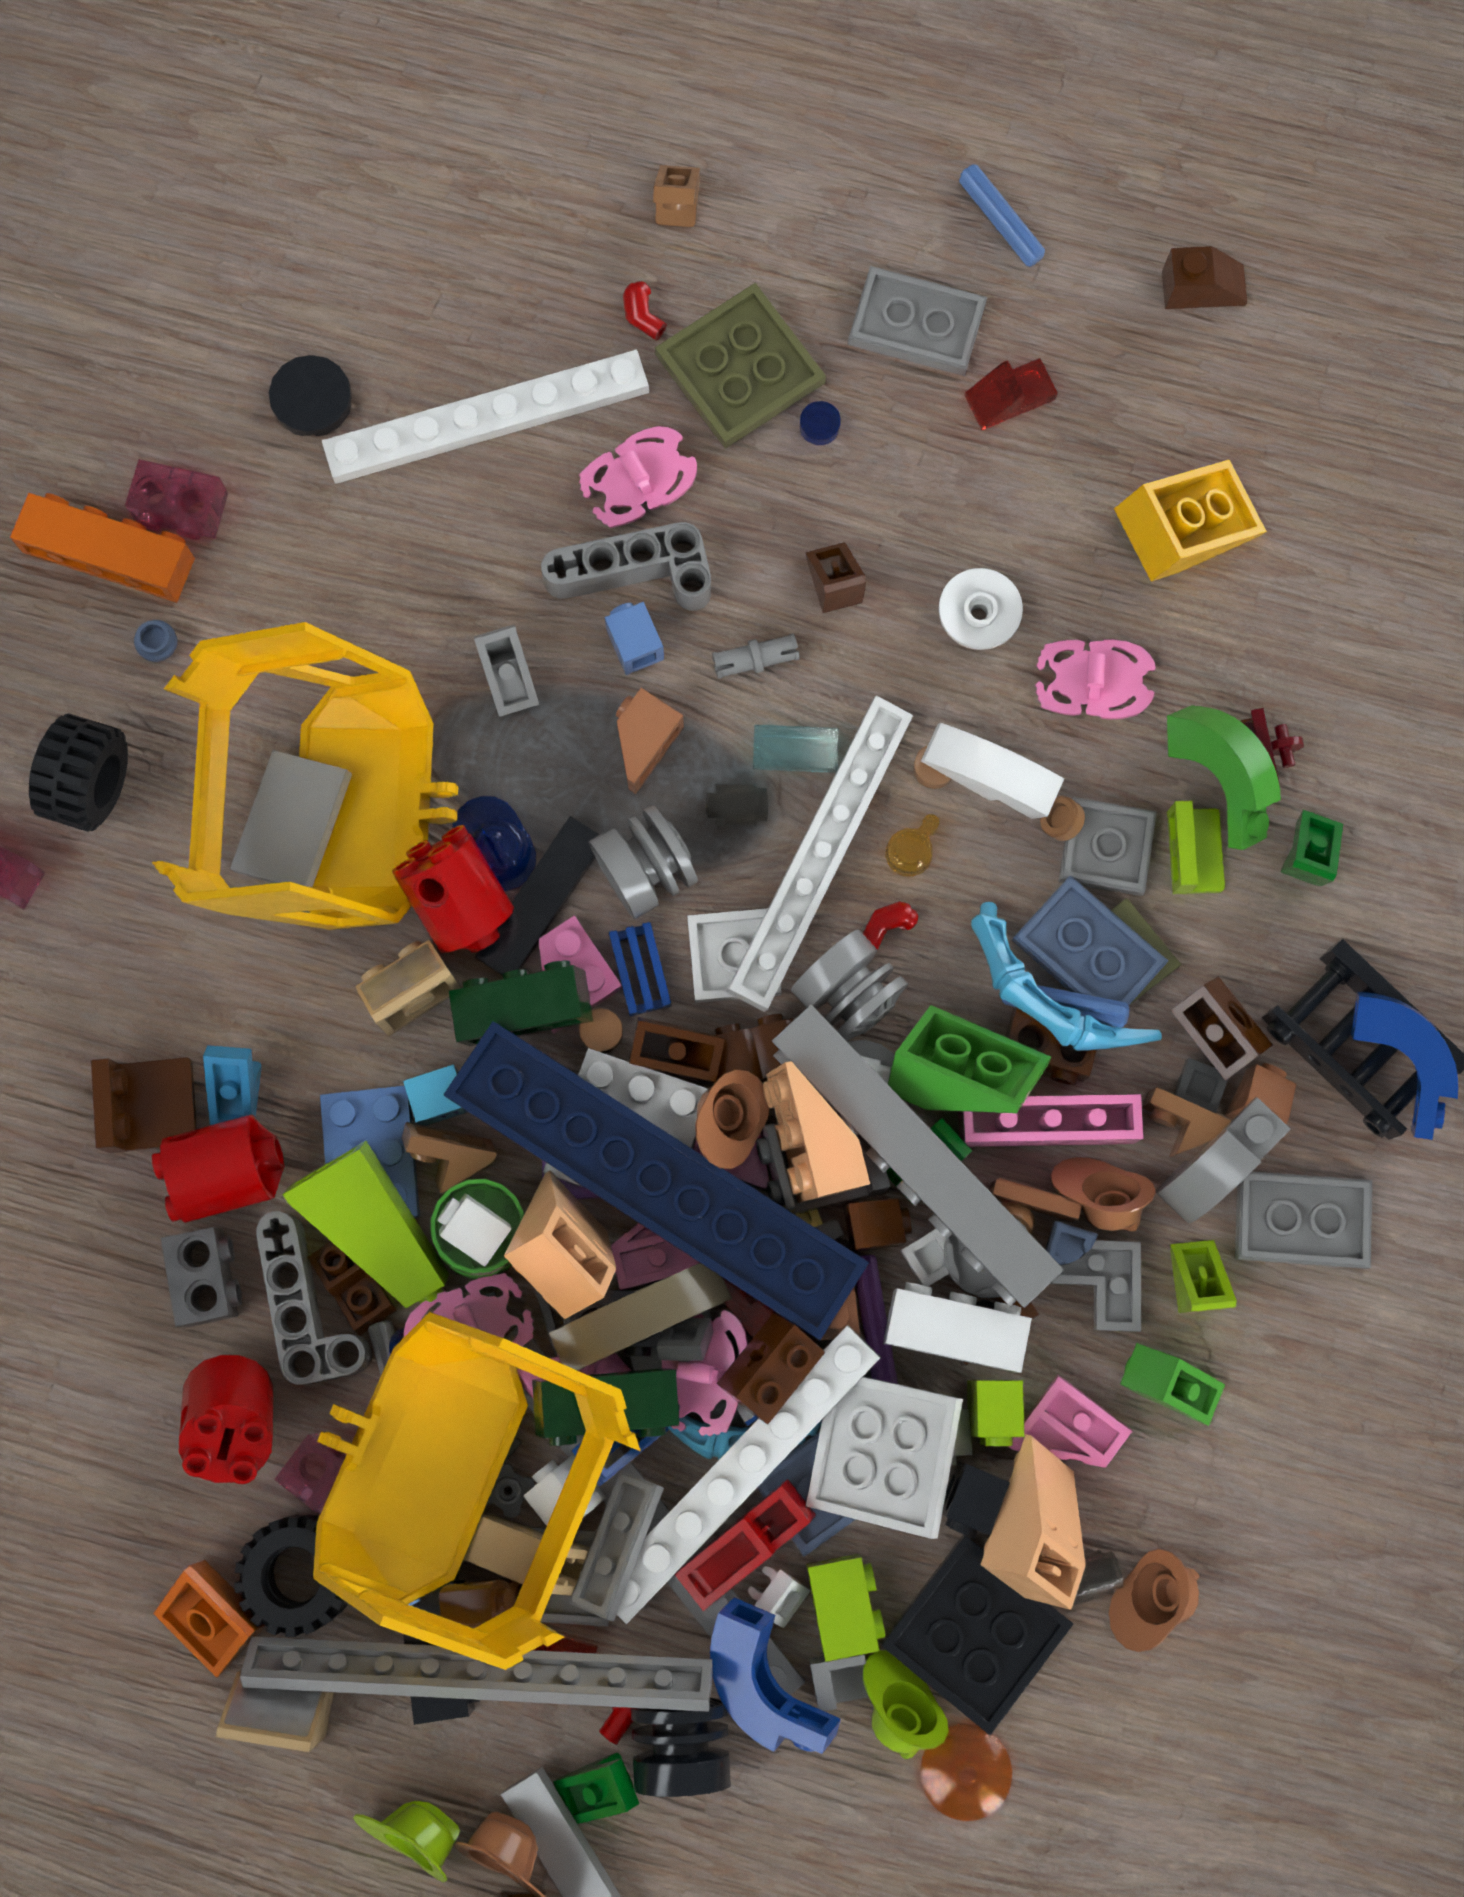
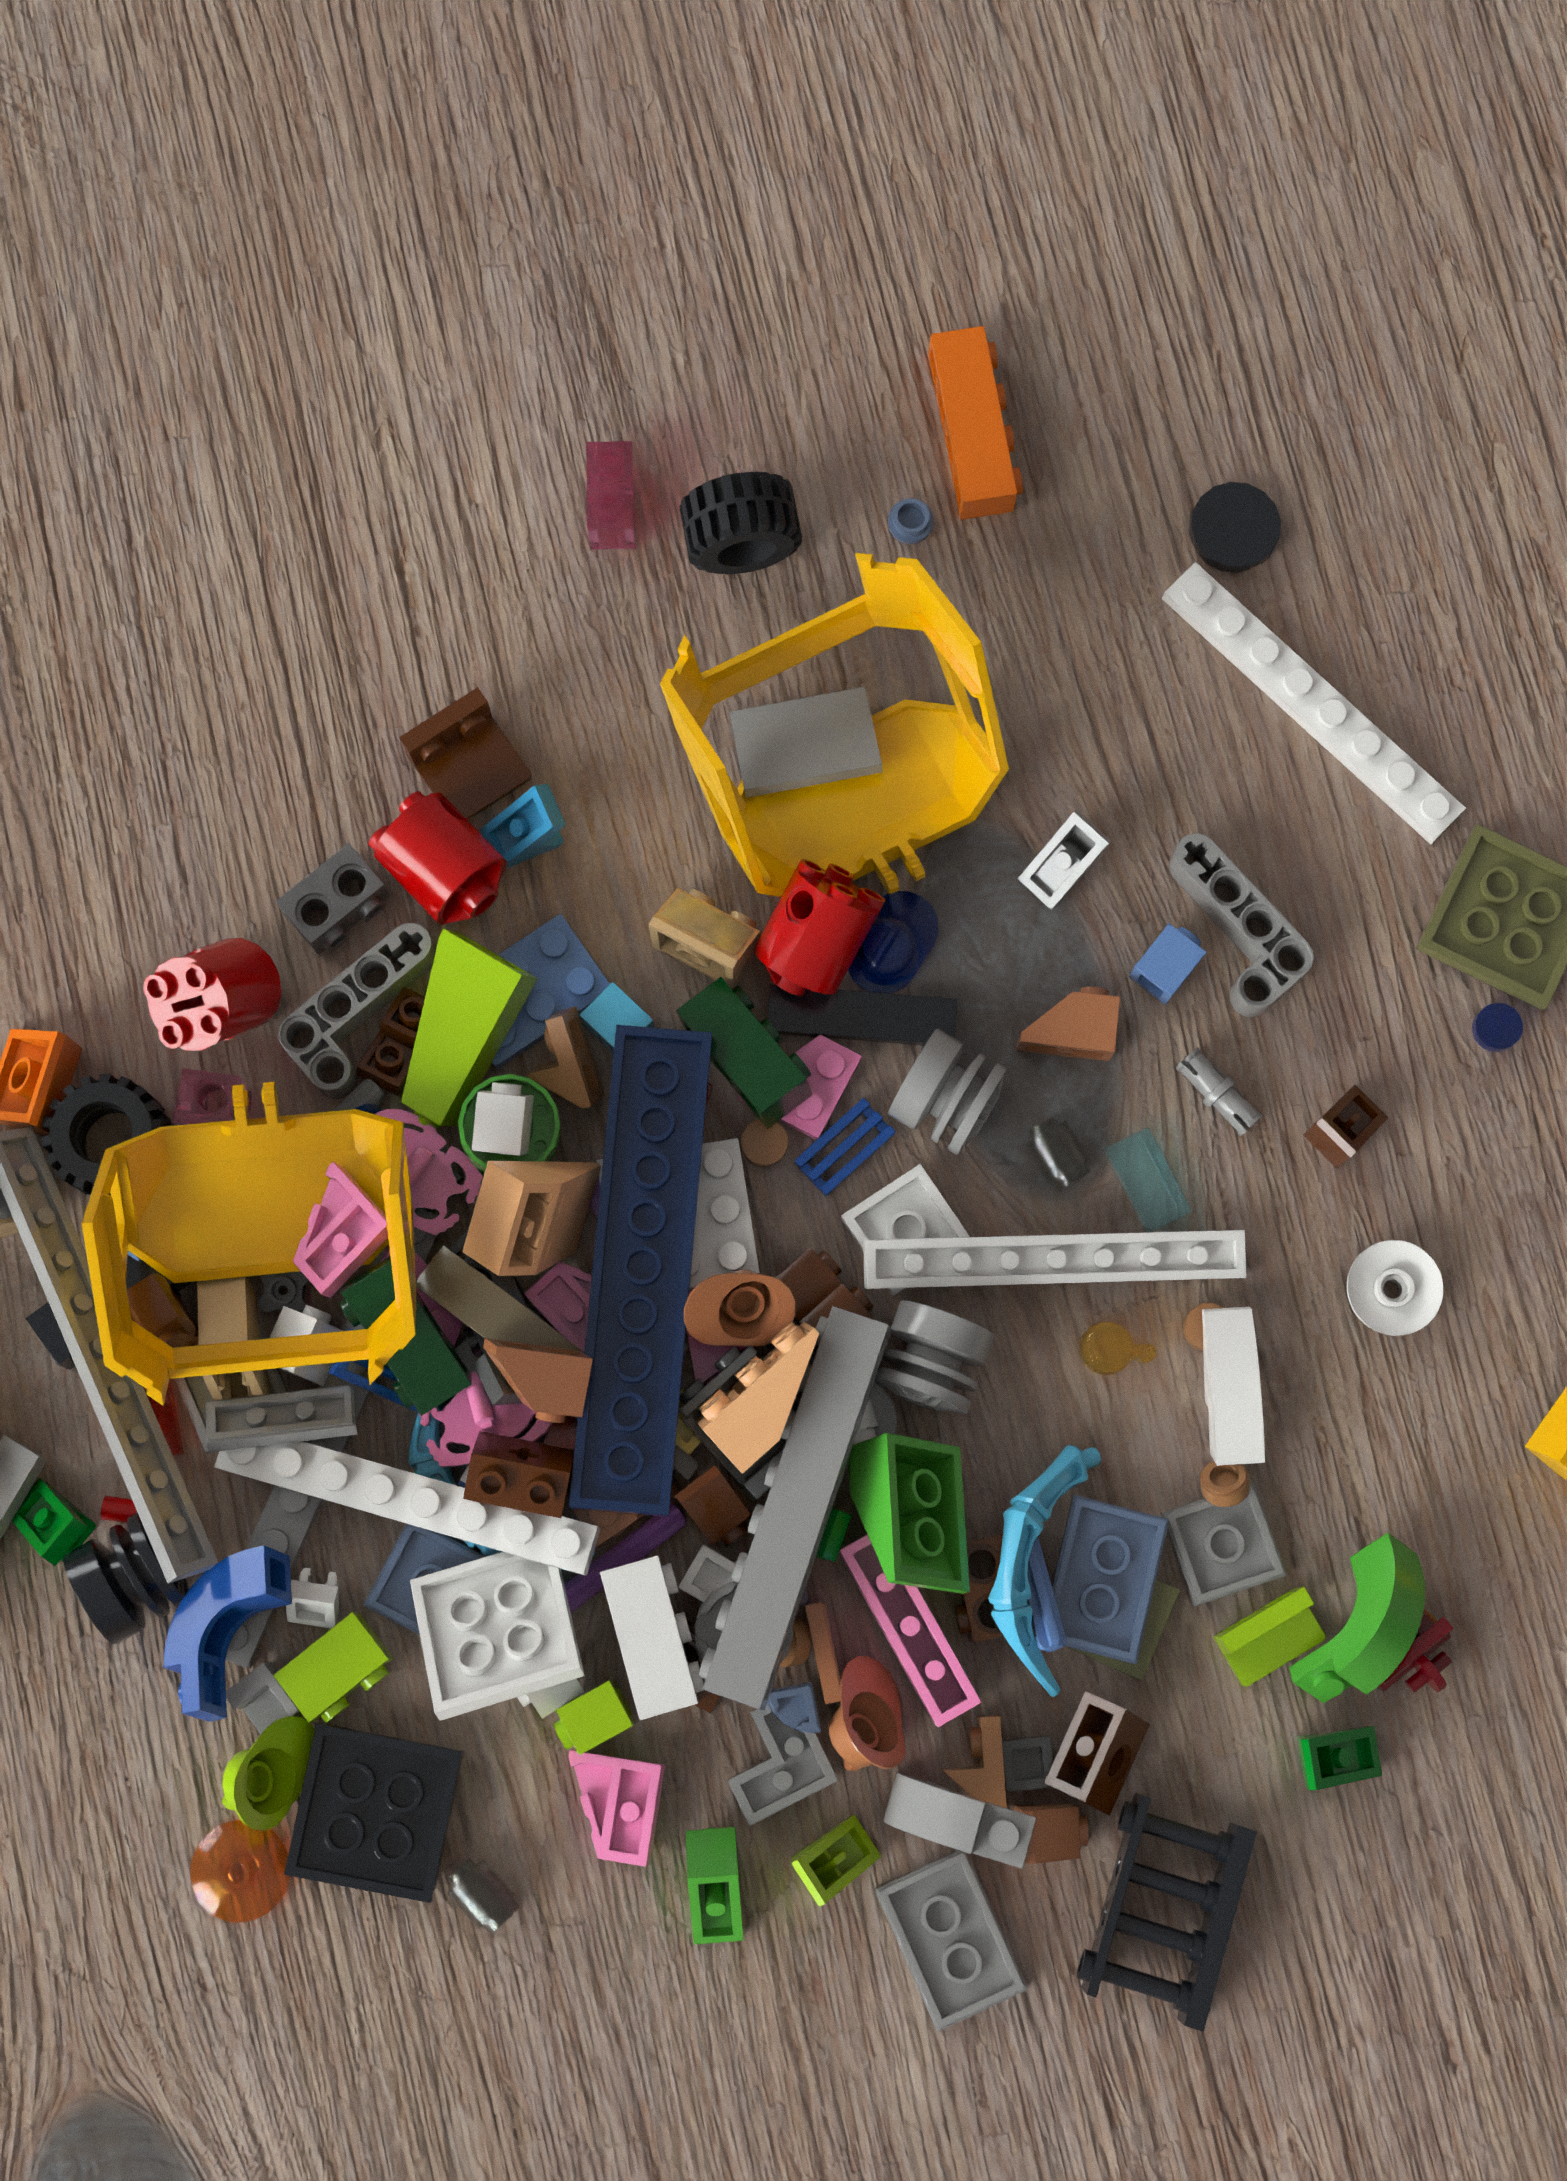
camera: 60 degrees right, 0 degrees up
clear pink brick [125,459,228,540] -> none
bright pink shield [579,426,697,529] -> none
red arm [623,281,667,341] -> none
reddish brown slope [629,1017,725,1082] -> none
red slope [674,1478,816,1611] -> none
red arm [863,901,918,951] -> none
black brick [942,1461,1010,1539] -> none
light nougat slope [980,1434,1086,1610] -> none
bright pink shield [1035,639,1156,720] -> none
nougat piece [1109,1549,1200,1652] -> none
blue arch [1351,992,1458,1140] -> none
none -> bright pink wing [293,1162,388,1298]
none -> nougat slope [483,1338,593,1423]

